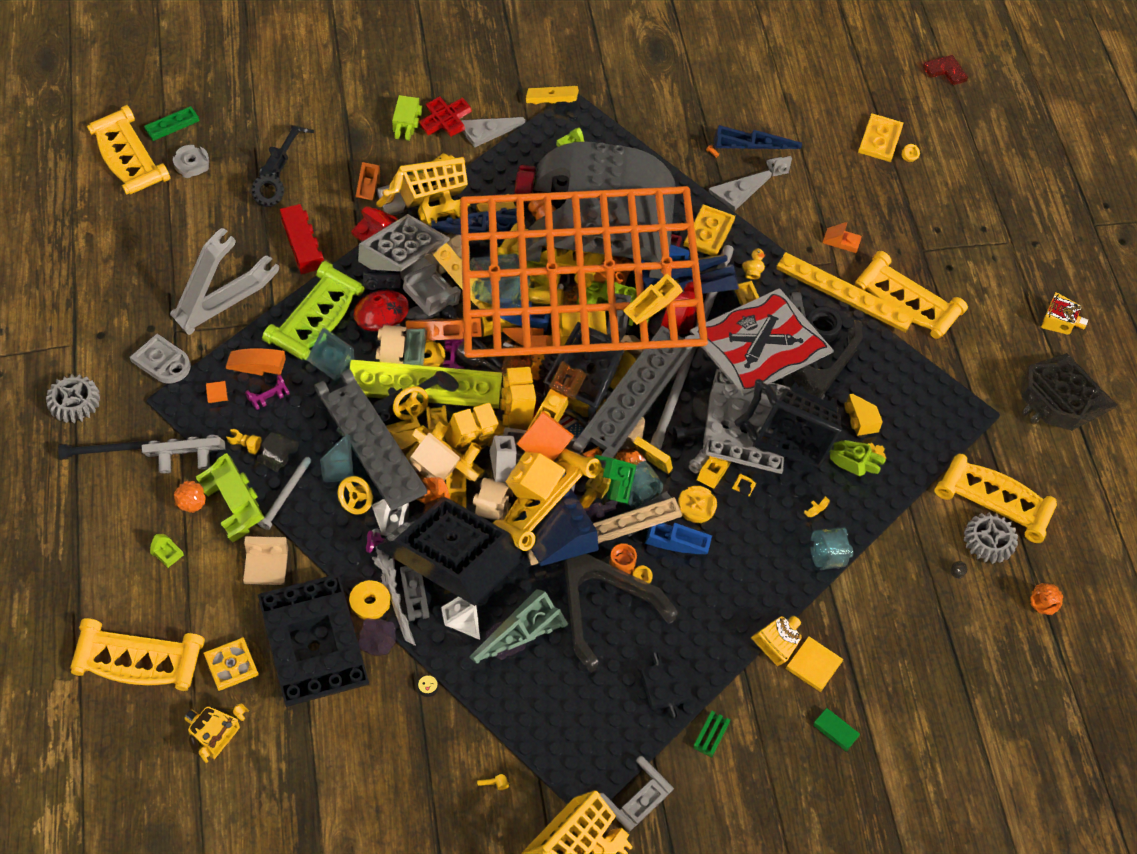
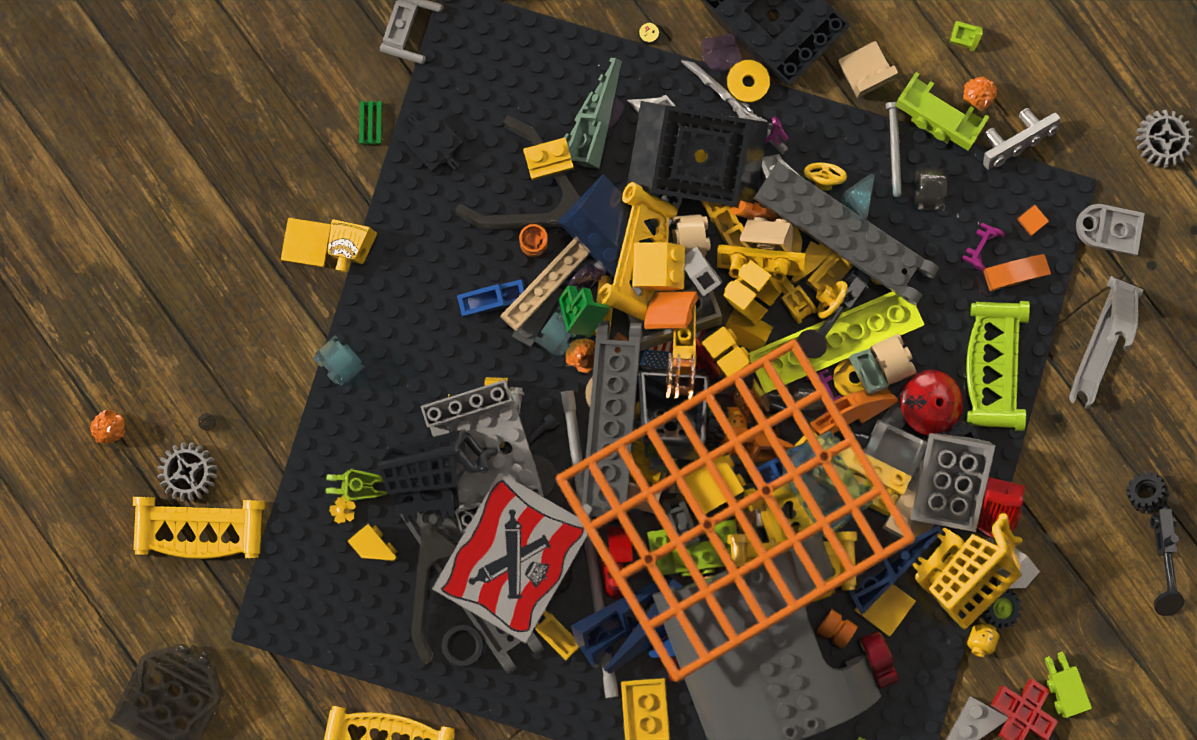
camera: 155 degrees right, 25 degrees up
black piece [58,440,153,460] -> none
yellow piece [226,429,262,454] -> none
red brick [280,204,324,274] -> none
clear light blue slope [307,328,354,380] -> none
orange slope [356,162,380,201] -> none
dark grey plate [400,566,429,621] -> none
yellow slope [623,274,683,325] -> none
yellow tile [632,565,653,586] -> none
yellow tile [633,437,673,474] -> none
yellow tile [677,486,717,523] -> none
yellow animal [742,248,765,279] -> none
yellow plate [777,252,915,333] -> none
yellow piece [804,496,830,517] -> none
green tile [813,708,860,752] -> none
none -> yellow plate [523,138,574,181]

